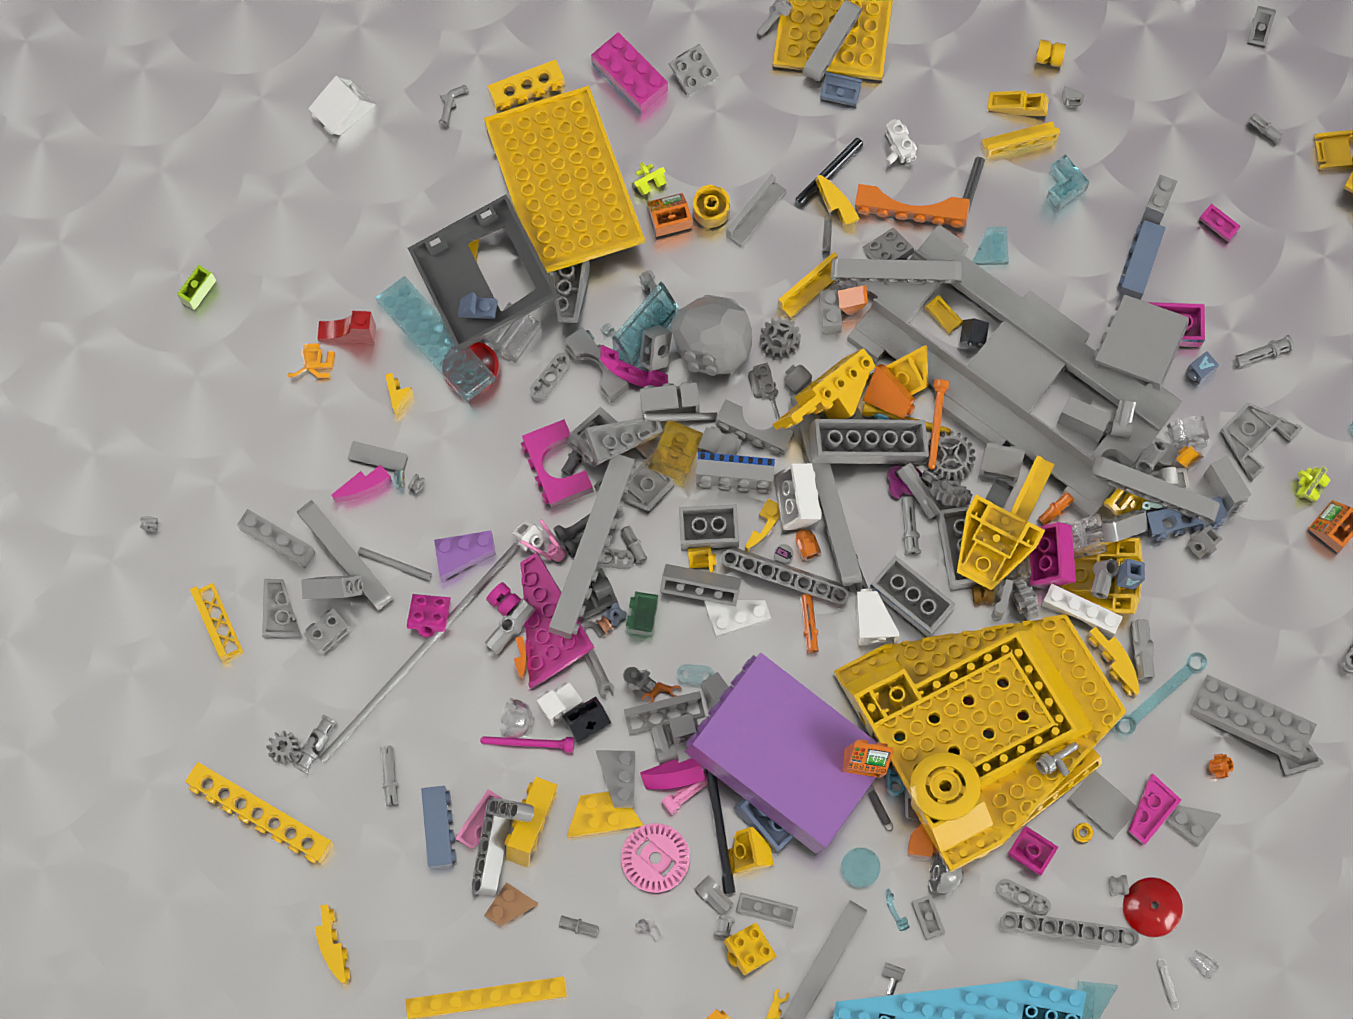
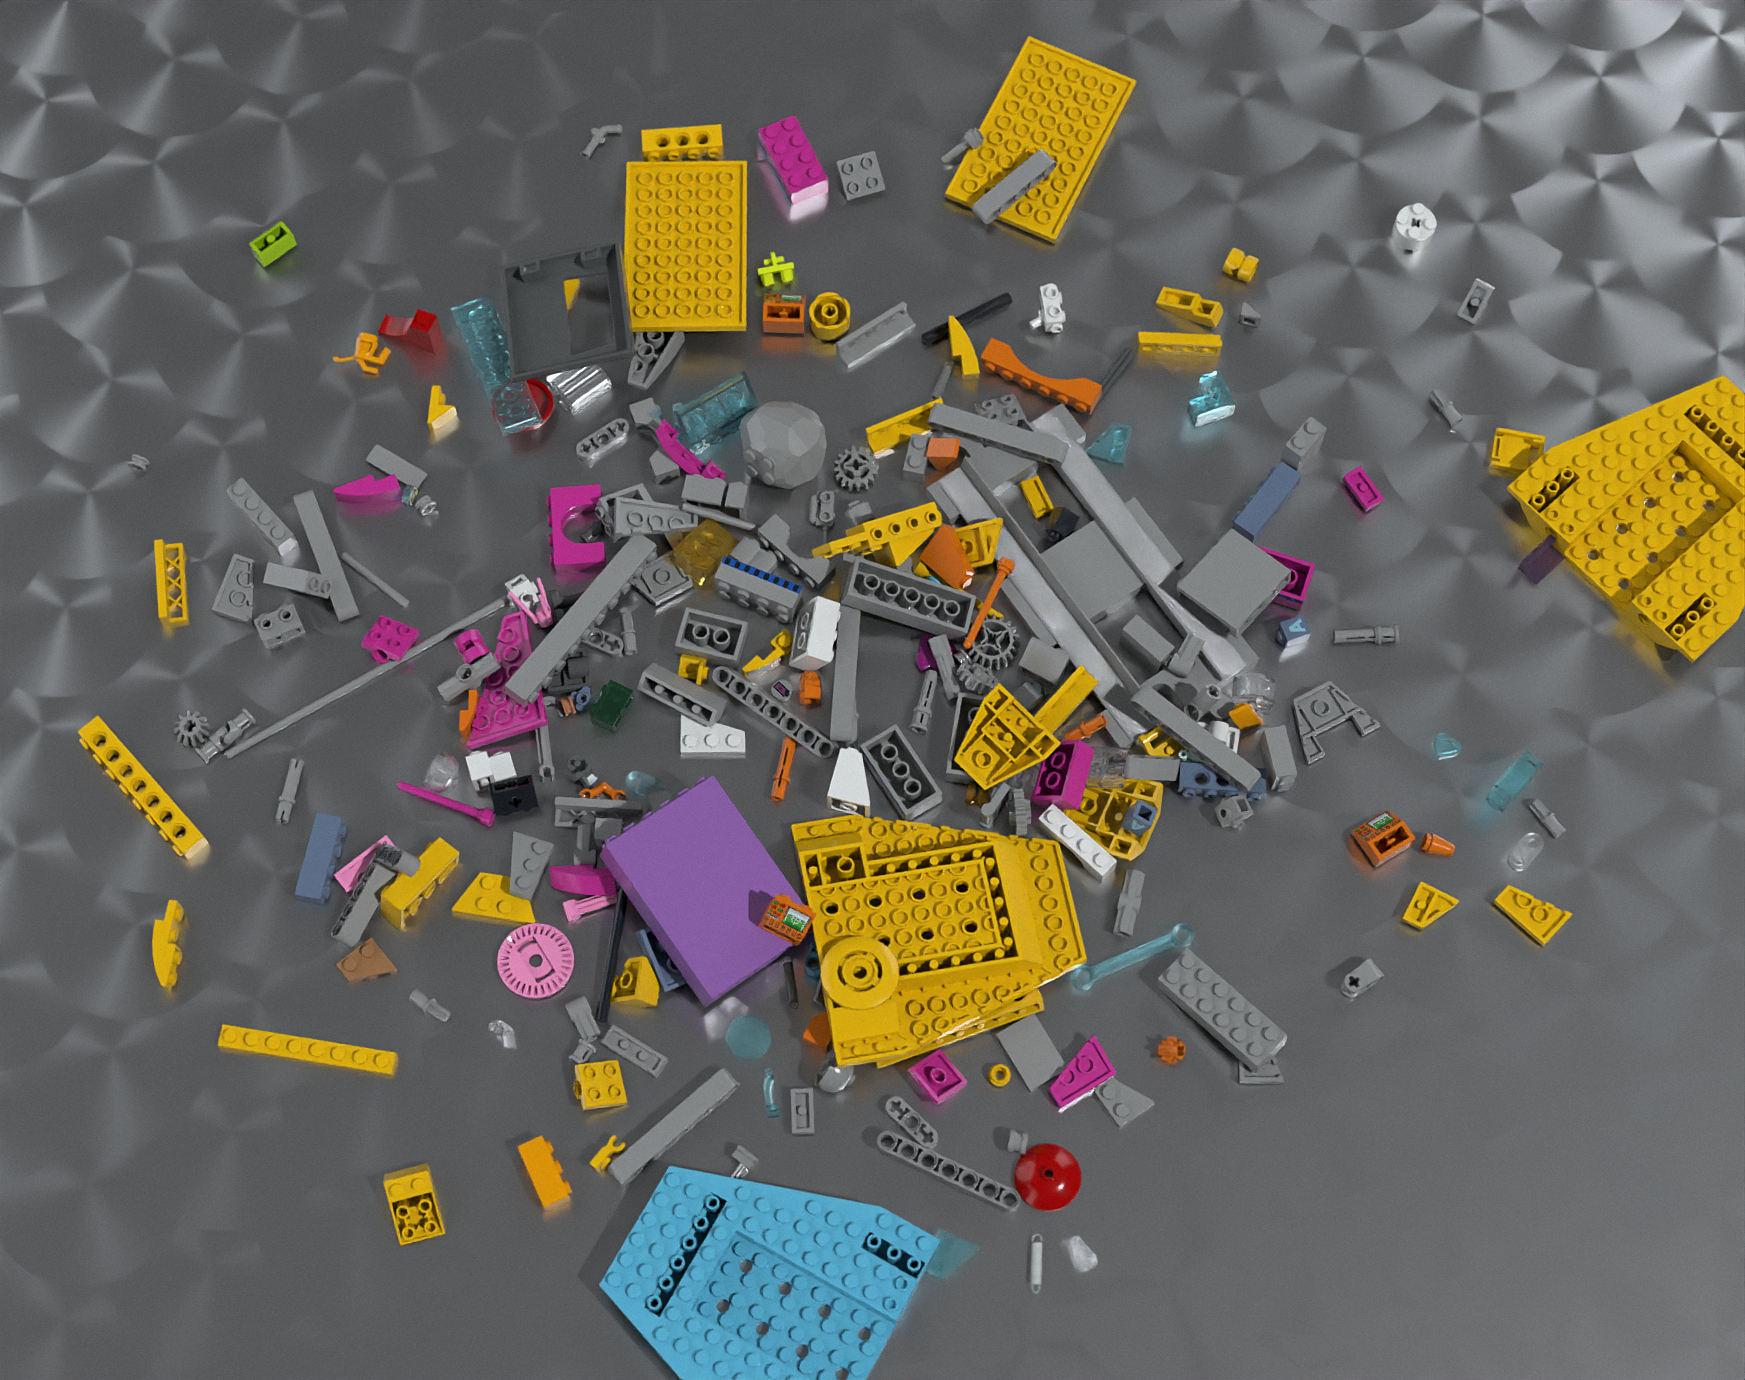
camera: 15 degrees right, 5 degrees down
white slope [308,75,376,135] -> none
medium lavender wedge [434,530,496,582] -> none
sand blue slope [458,292,498,319] -> none
light grey plate [639,270,657,295] -> none
light grey brick [639,325,672,371] -> none
sand blue plate [820,72,862,107] -> none
light grey piece [1036,742,1079,777] -> none
yellow slope [1087,627,1139,698] -> none
light grey piece [1091,559,1119,599] -> none
neon yellow hips [1295,466,1331,502] -> none

